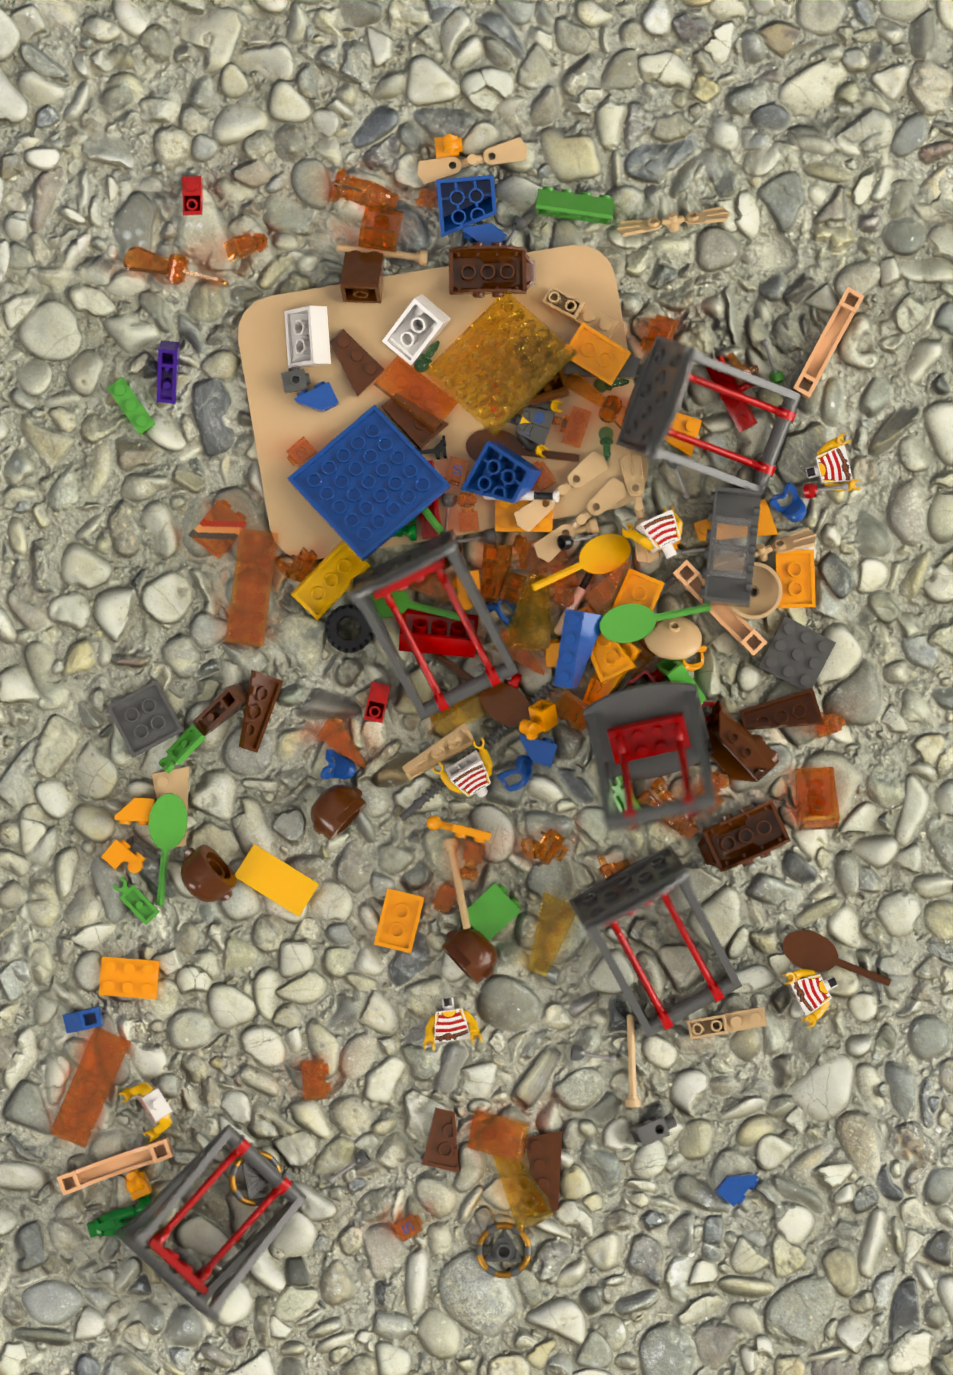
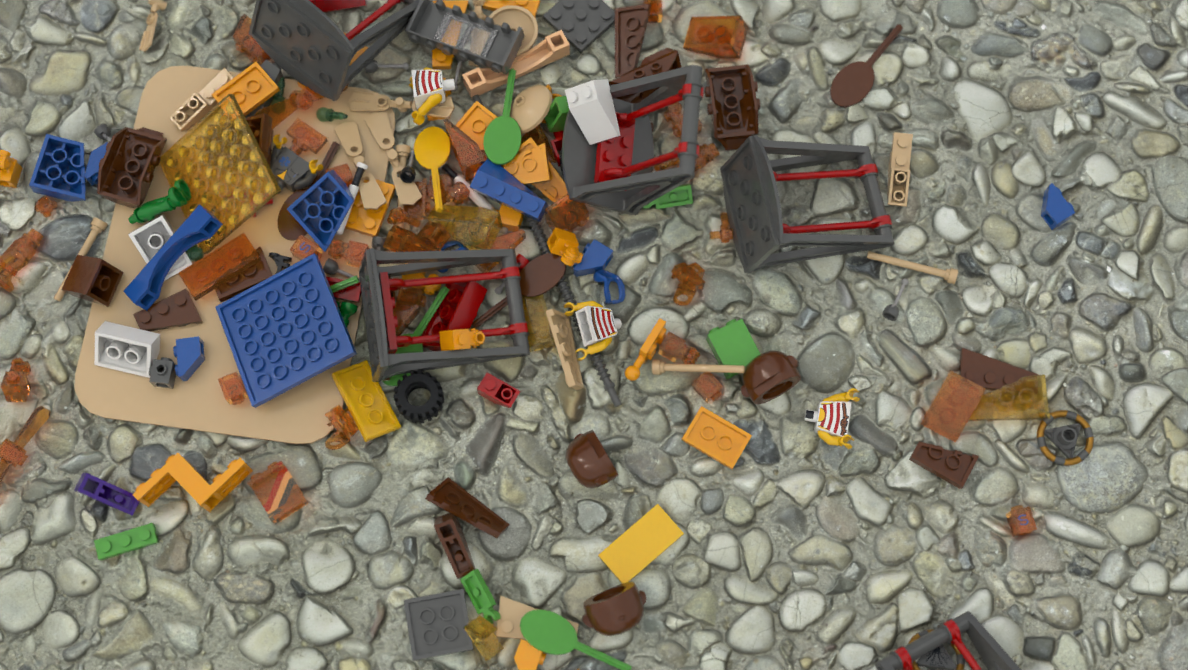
camera: 75 degrees left, 15 degrees down
clear orange plate [225,528,278,647] -> none
clear orange bracket [301,1059,331,1100] -> none
clear orange slope [317,717,367,768] -> none
blue piece [320,749,356,780] -> none
hinge [328,1149,371,1183] -> none
clear orange slope [358,205,404,252] -> none
tan piece [417,137,528,185] -> none
clear yellow wing [528,892,576,978] -> none
bright green slope [535,187,614,225] -> none
dark grey torso [629,1116,677,1147] -> none
torso [782,969,838,1029] -> none
none -> blue arch [124,204,223,311]
none -> green piece [128,179,191,224]
none -> light orange bracket [133,453,253,512]
none -> light orange brick [439,328,485,351]
none -> clear yellow slope [464,616,504,661]
none -> white slope [565,79,621,145]

